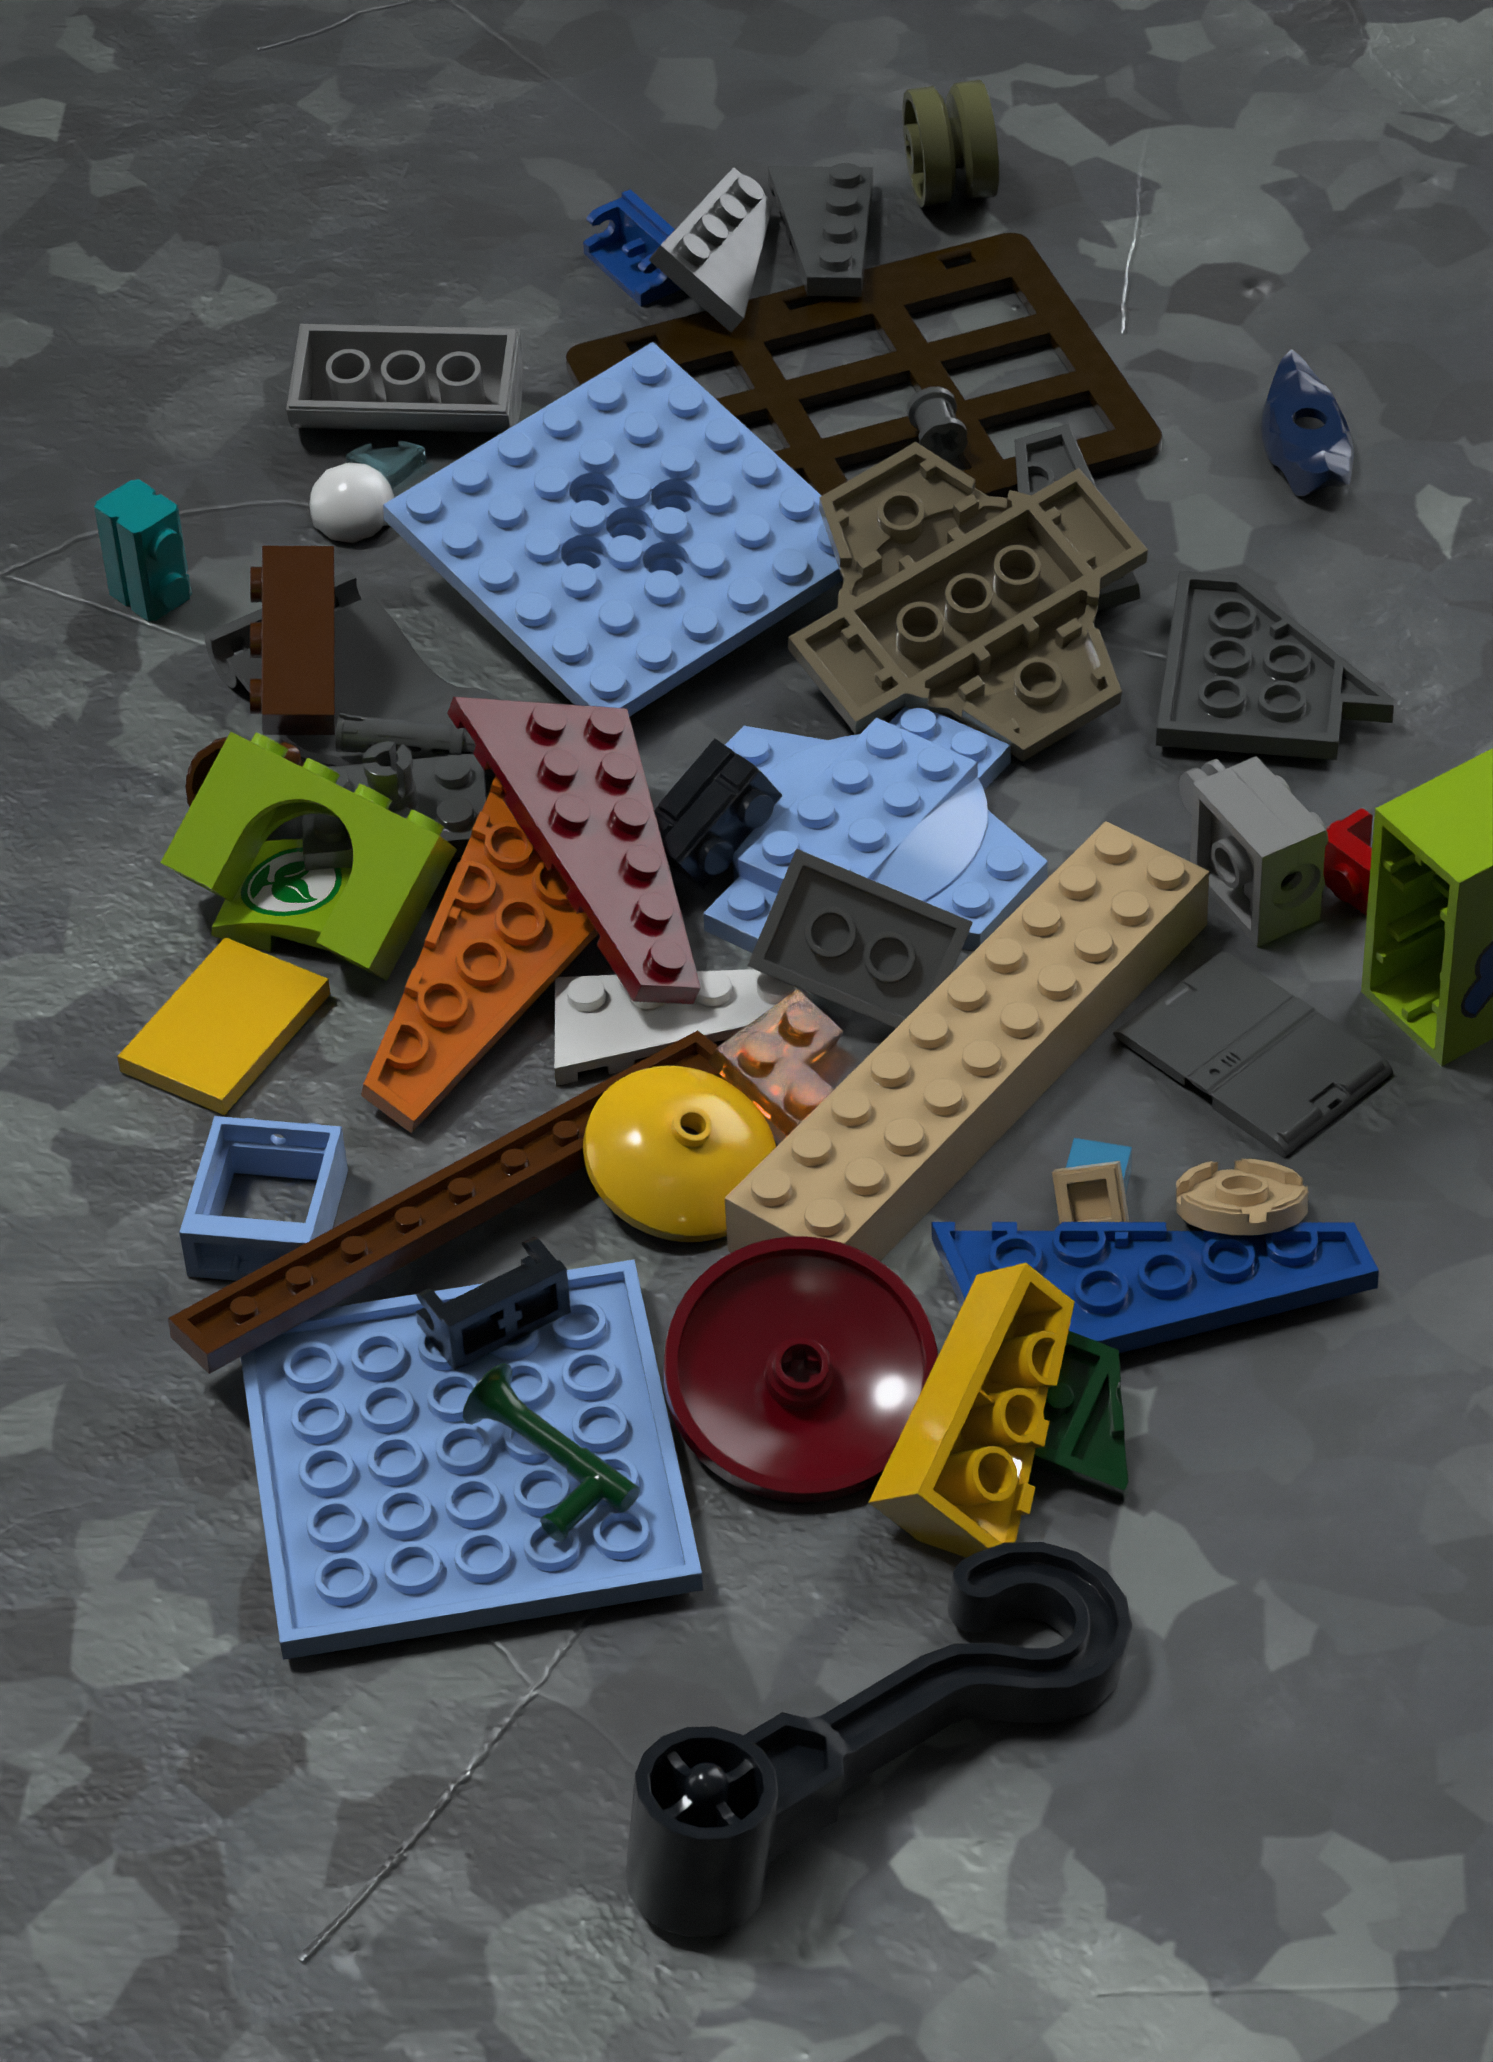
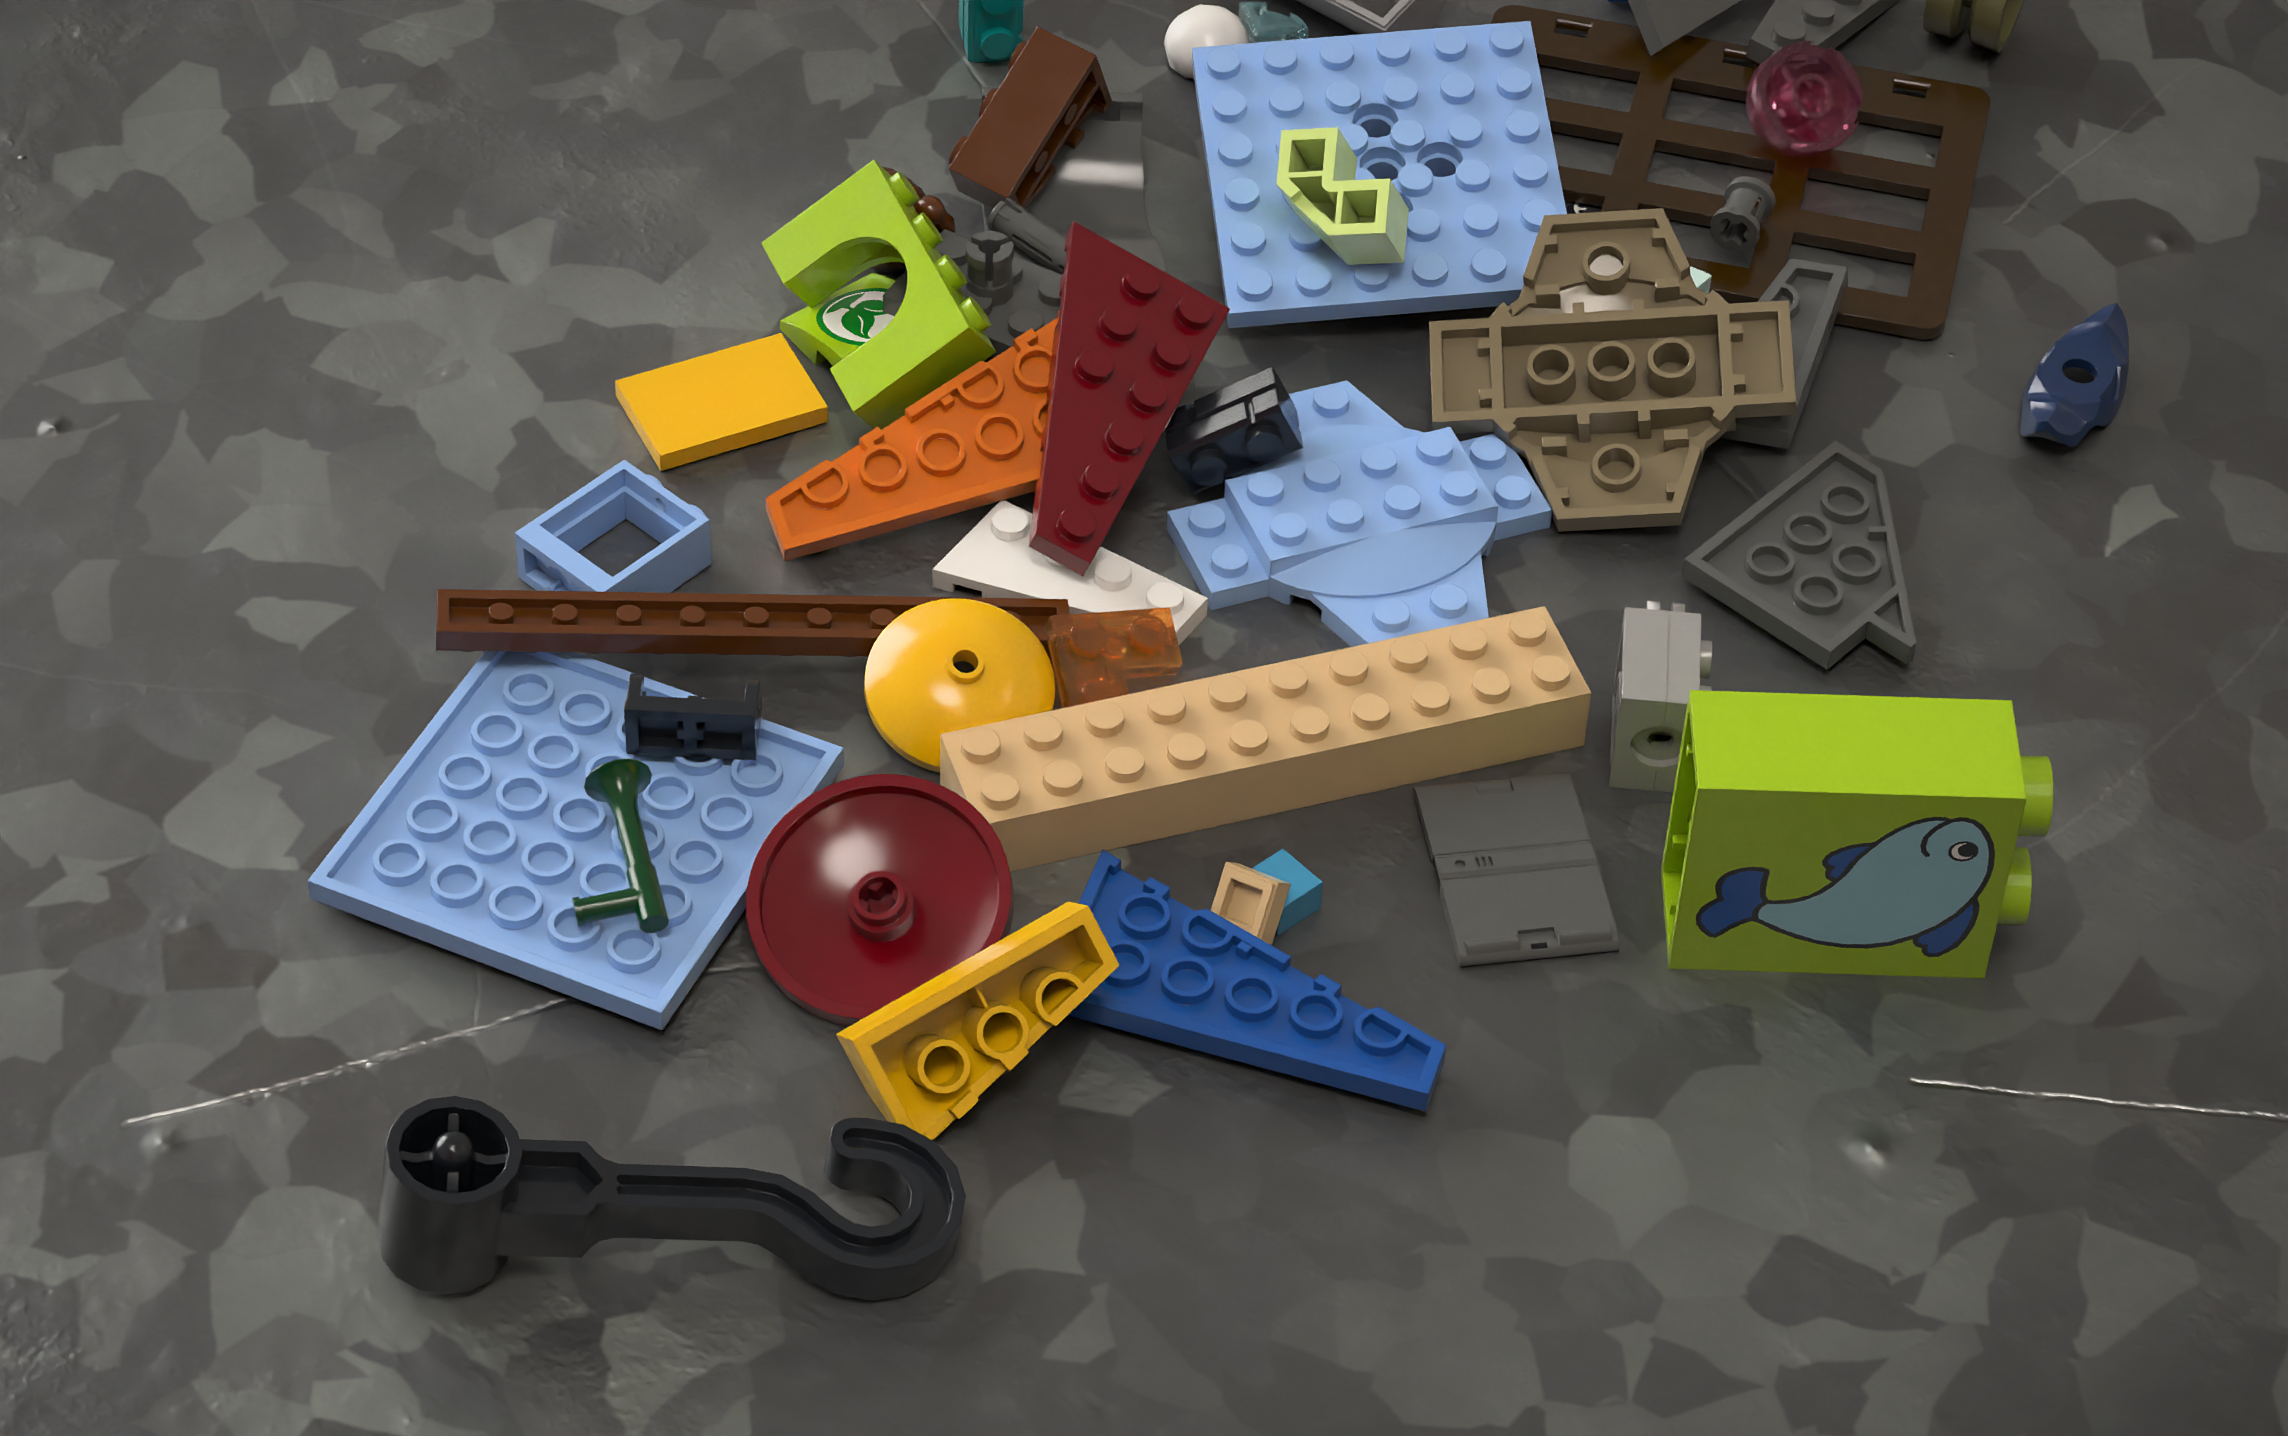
camera: 30 degrees right, 0 degrees up
dark grey plate [747,849,973,1029] -> none
dark green wing [1032,1331,1129,1501] -> none
tan tile [1176,1159,1308,1235] -> none
none -> yellowish green brick [1276,127,1409,265]
none -> clear pink cylinder [1746,40,1863,158]

